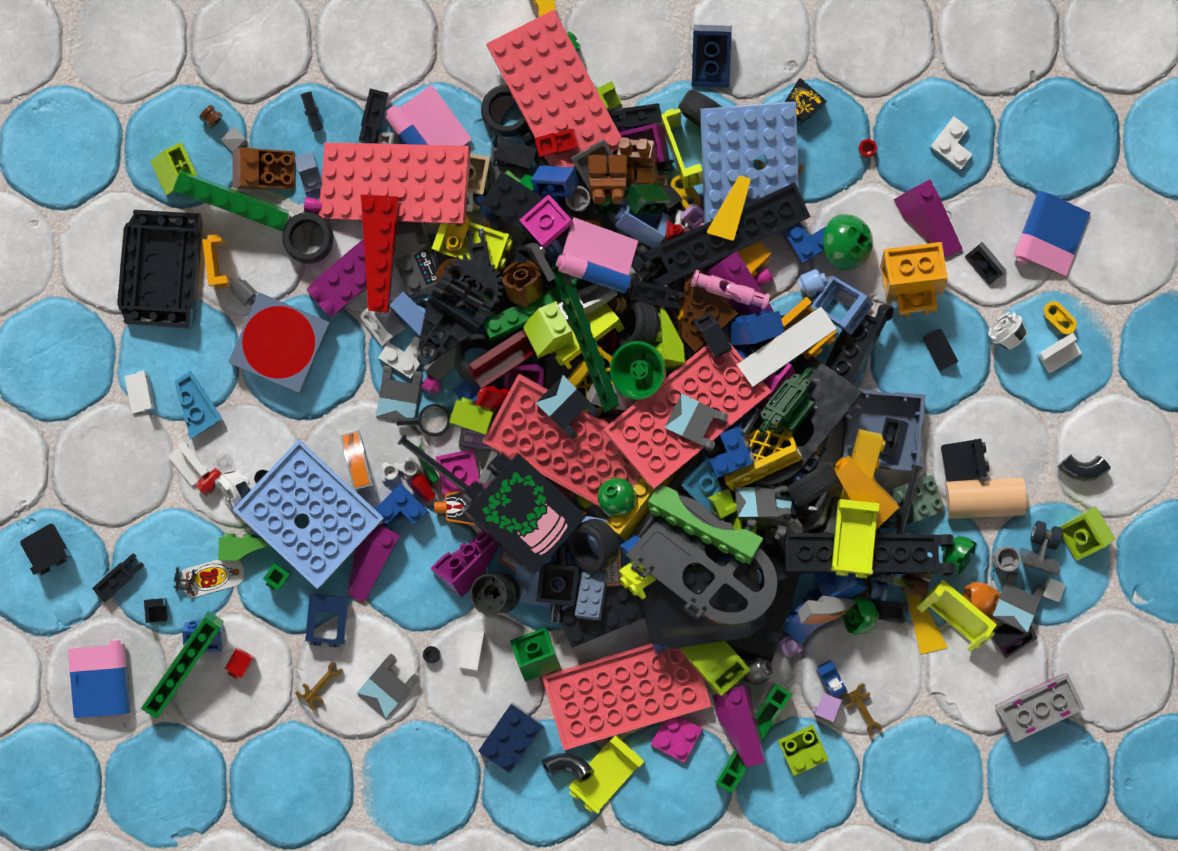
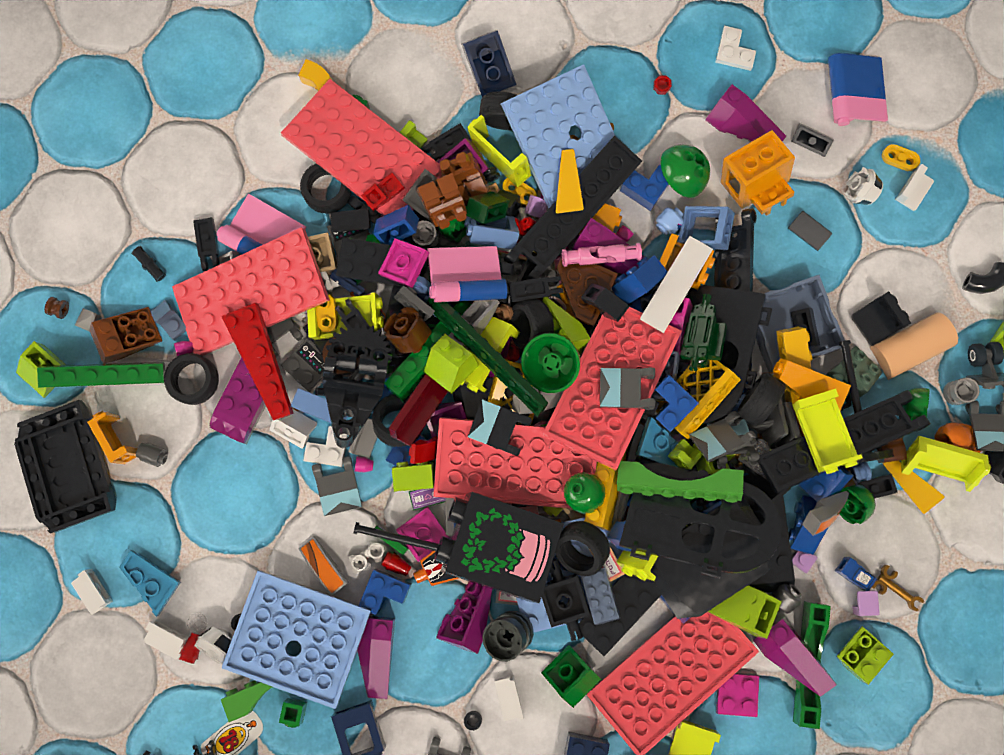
camera: 20 degrees left, 5 degrees down
red tile [228,292,331,394] -> none
piece [396,404,451,437] -> none
black torso [785,78,827,124] -> none

